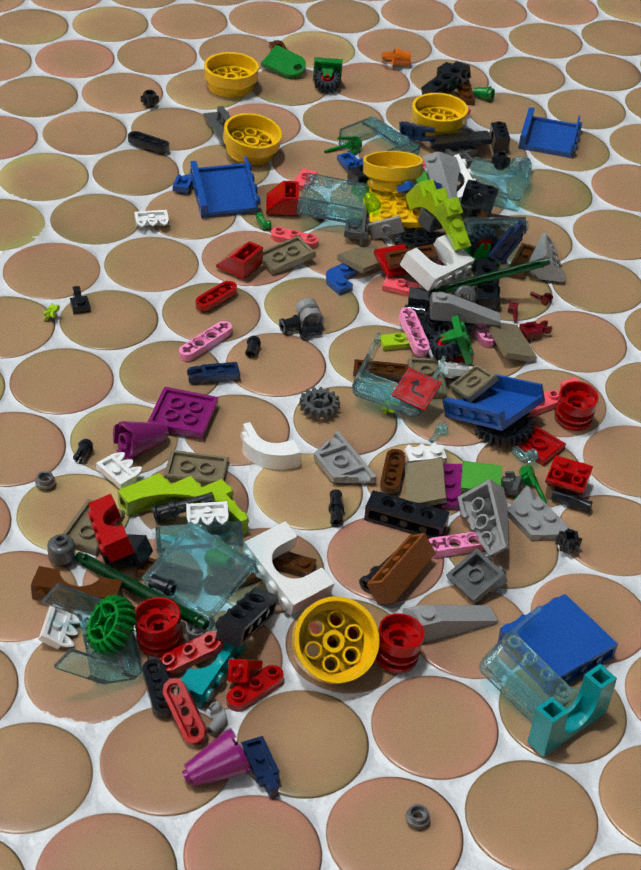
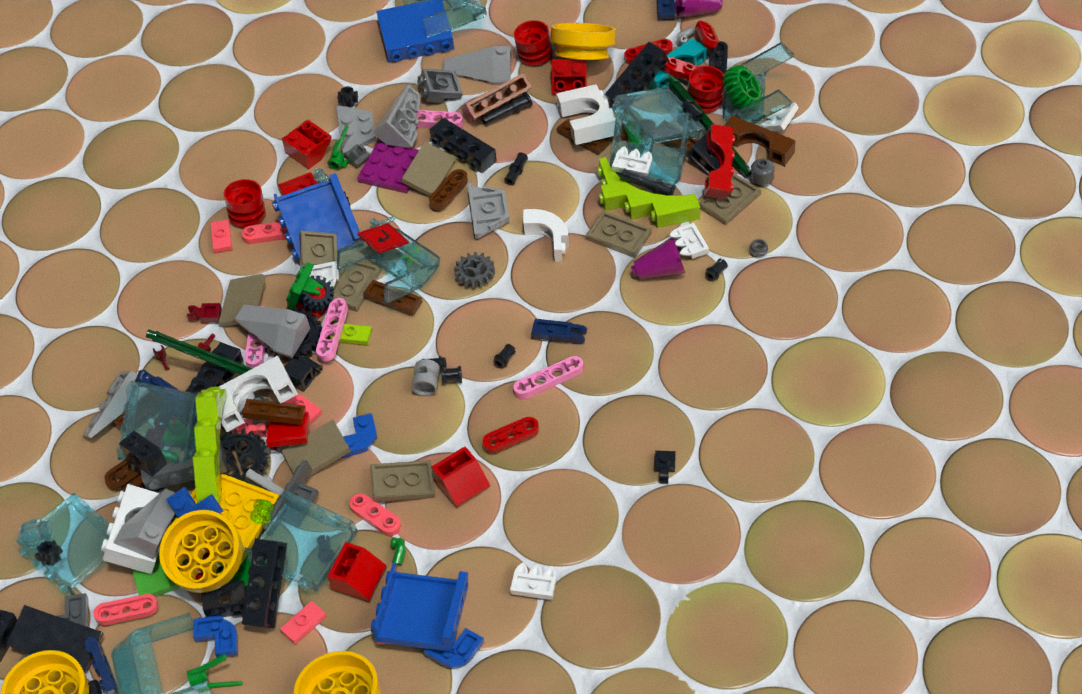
camera: 150 degrees left, 10 degrees up
lime plant [43,303,60,321] -> none
magenta plate [148,386,218,439] -> none
white plate [404,442,447,464] -> none
dark grey head [454,285,478,303] -> none
bright green tile [460,461,502,493] -> none
none -> black brick [242,539,288,629]

